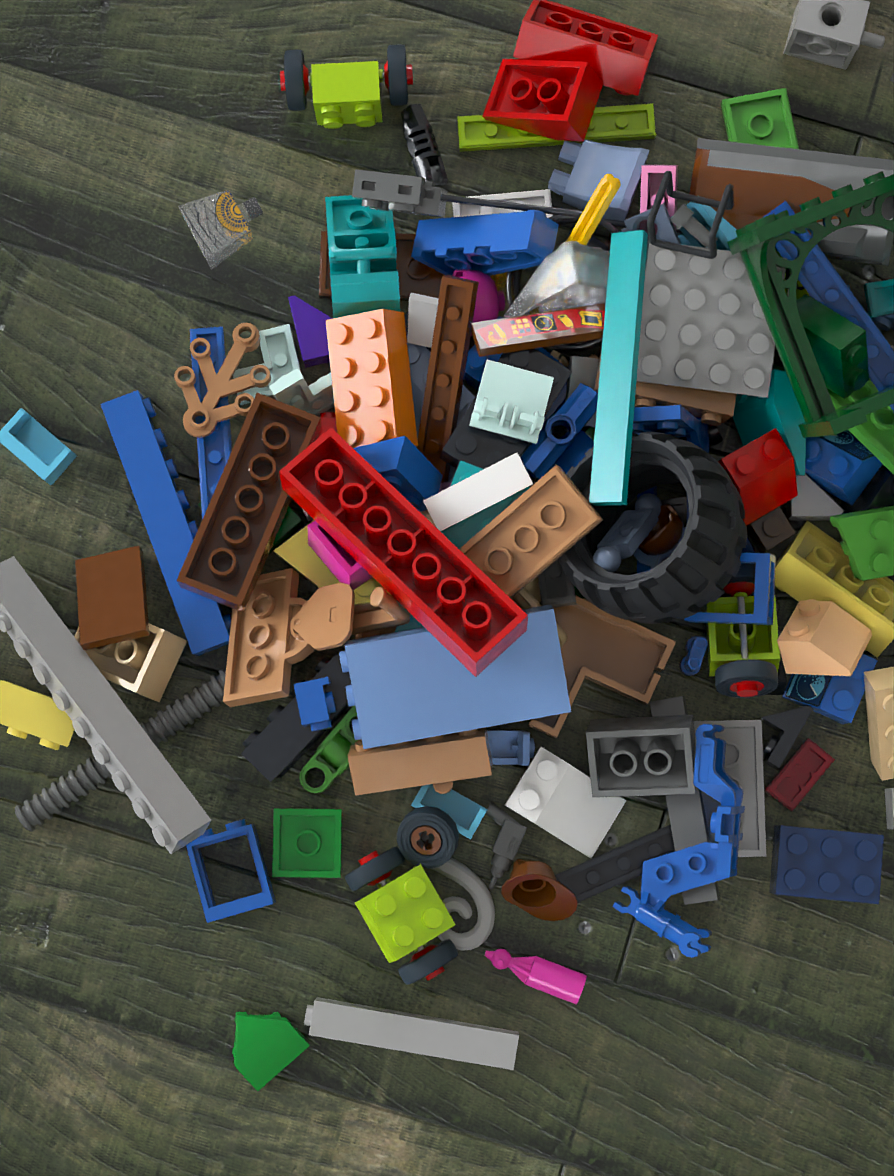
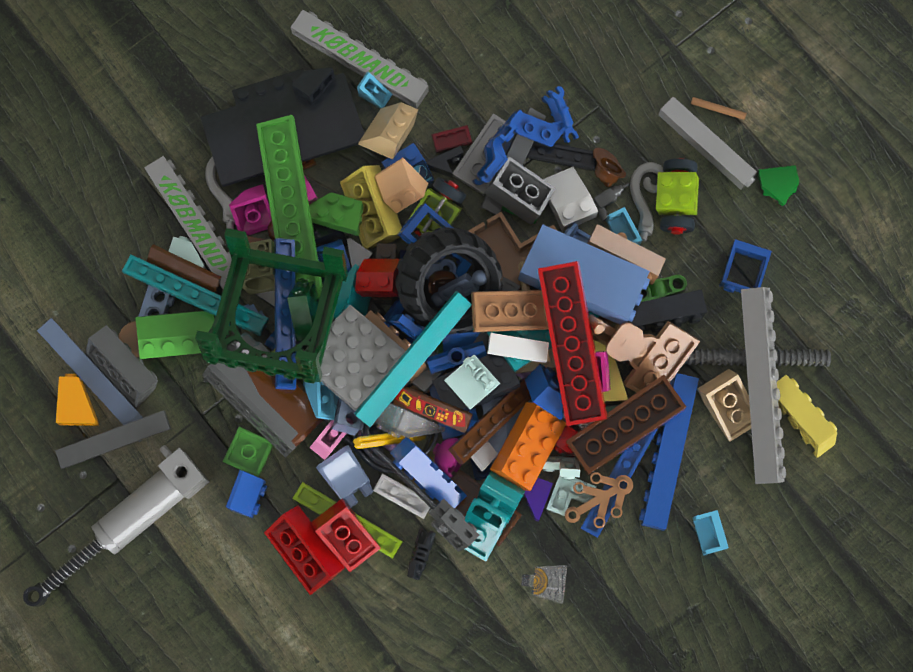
camera: 150 degrees left, 5 degrees down
reddish brown tile [75,545,150,650] -> none
green plate [272,808,342,878] -> none
lime brick [280,44,413,129] -> none
blue brick [294,677,336,731] -> none
black bush [397,806,459,869] -> none
dark pink wheel [484,949,587,1004] -> none
black piece [647,171,734,259] -> none
dark grey piece [670,203,718,250] -> none
blue piece [679,636,708,676] -> none
dark blue brick [769,825,884,904] -> none
none -> blue slope [226,470,267,518]
none -> medium nougat bar [691,97,747,120]

